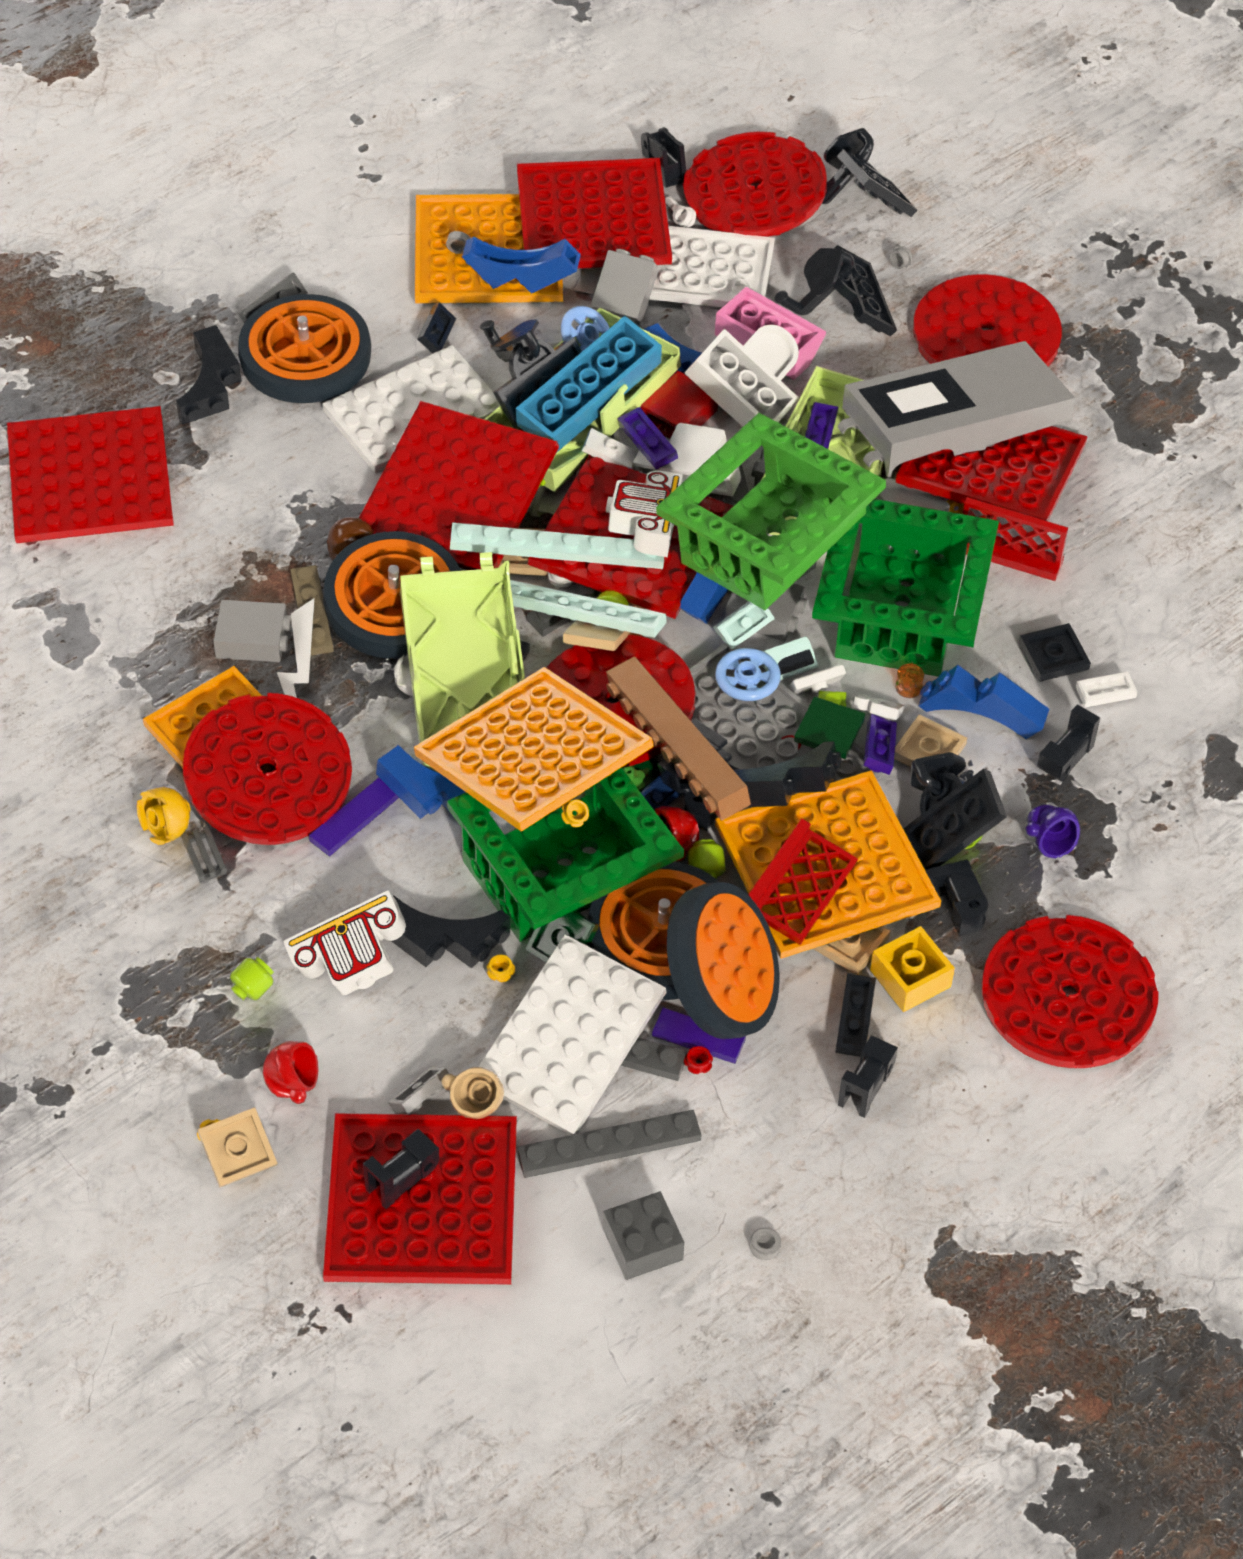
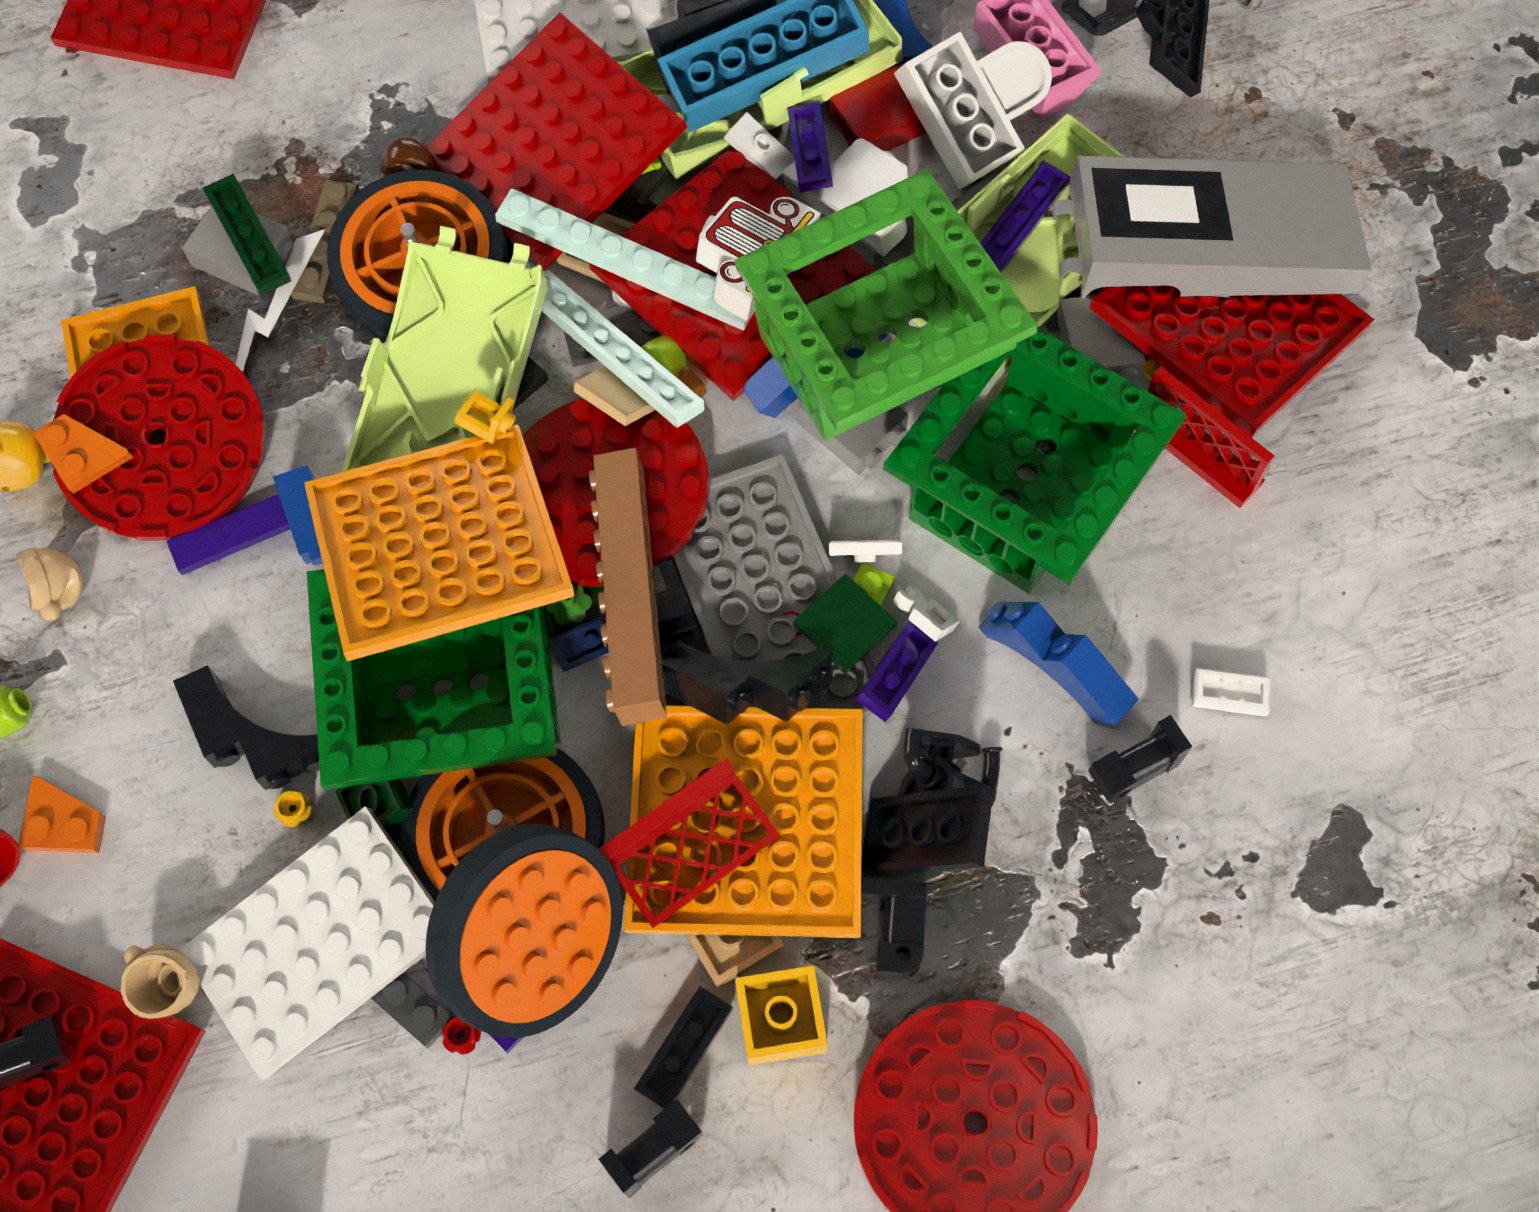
camera: 25 degrees right, 15 degrees up
dark grey tile [181,826,227,883] -> none
brick [283,890,406,995] -> none
light grey plate [388,1066,449,1114] -> none
dark grey plate [518,1109,702,1178] -> none
yellow plate [561,799,589,827] -> none
red piece [655,806,699,862] -> none
lime head [687,839,726,879] -> none
light aqua slope [713,601,775,649] -> none
light blue plate [715,648,781,701] -> none
light aqua slope [760,636,818,680] -> none
tan plate [894,714,967,767] -> none
clear orange wheel [895,664,924,698] -> none
red plate [913,274,1062,367] -> none
black plate [1019,623,1091,682] -> none
dark purple piece [1025,805,1080,859] -> none
none -> tan piece [17,547,83,621]
none -> orange wing [19,776,105,853]
none -> orange wing [33,414,133,494]
none -> dark green plate [203,174,292,296]
none -> yellow bracket [454,390,516,444]

